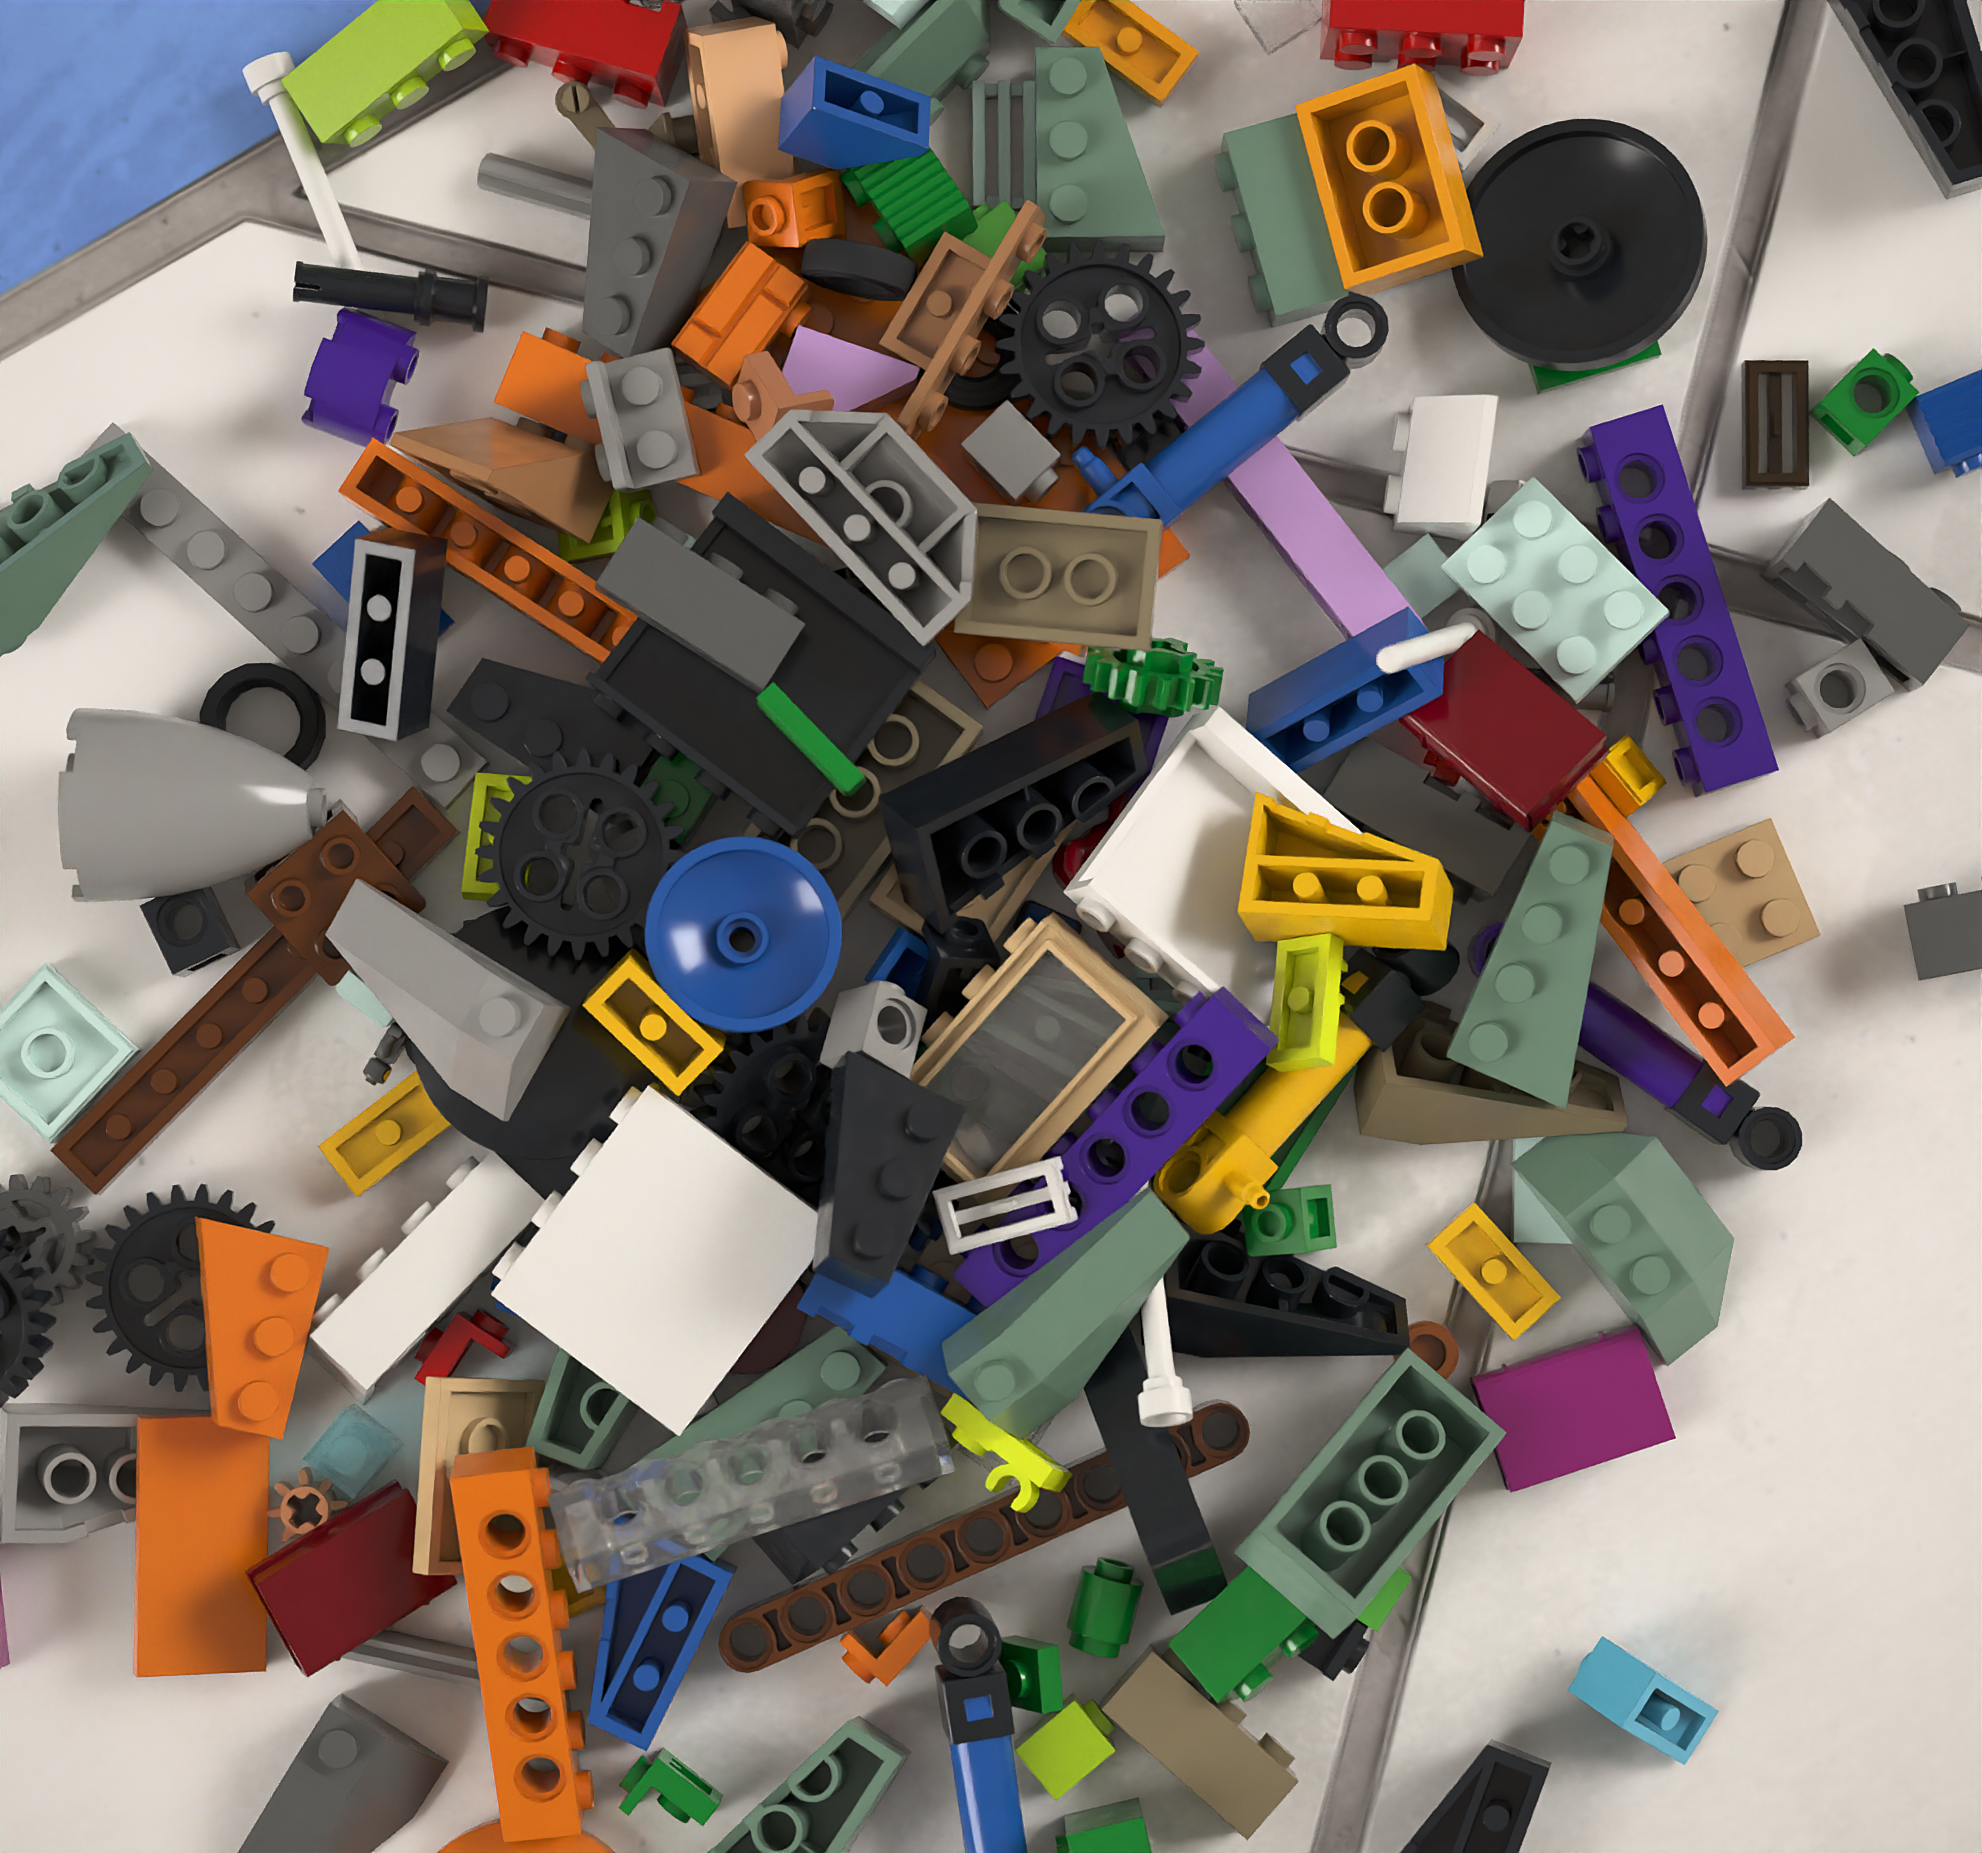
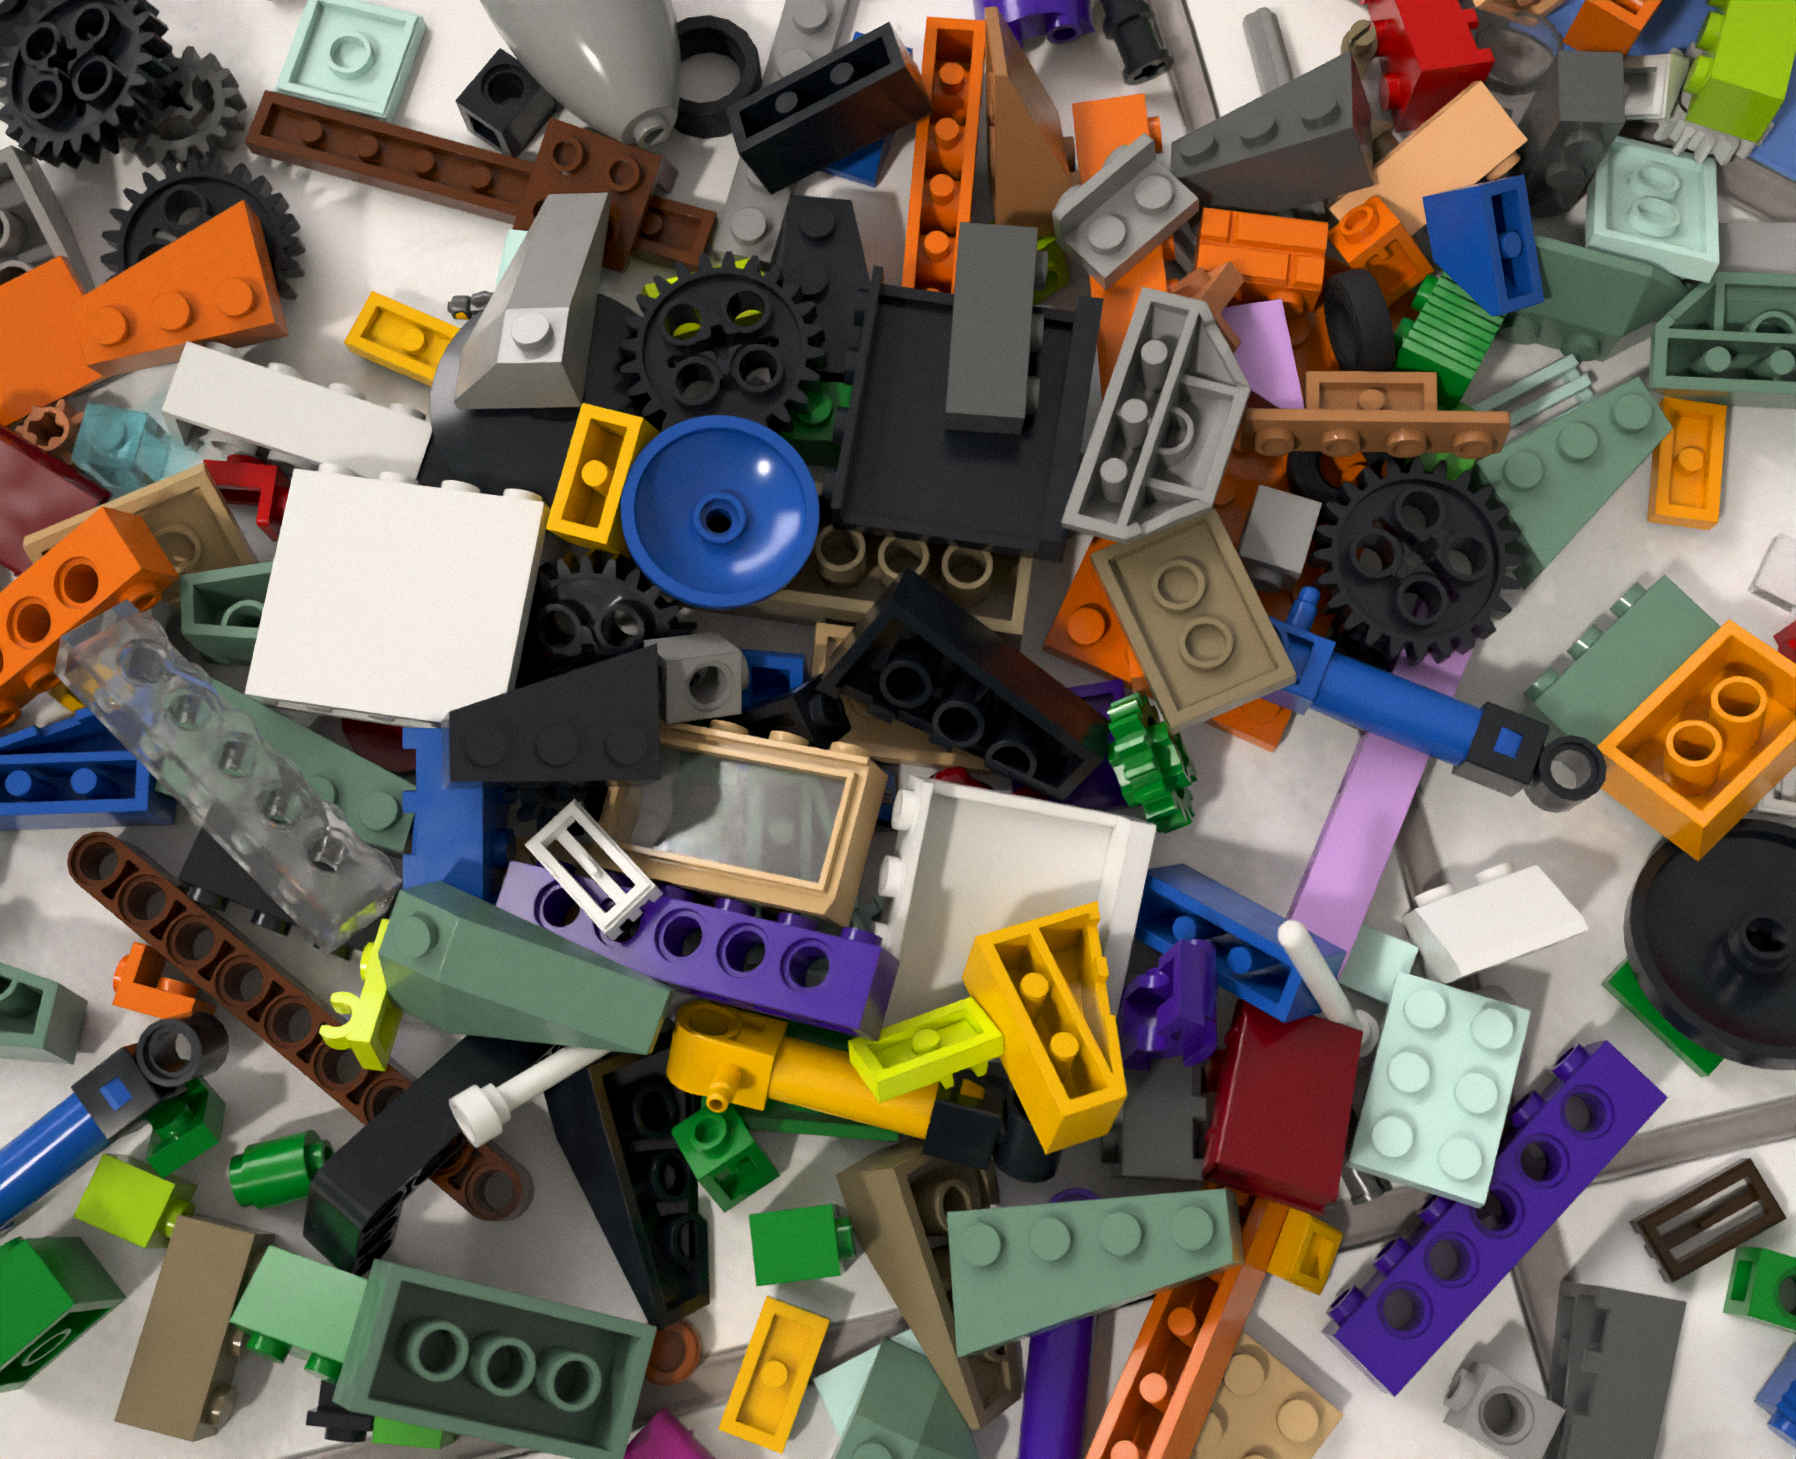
camera: 65 degrees right, 10 degrees down
green tile [757,682,866,797] -> none
none -> green brick [749,1204,857,1287]
none -> dark purple cylinder [1118,939,1218,1071]

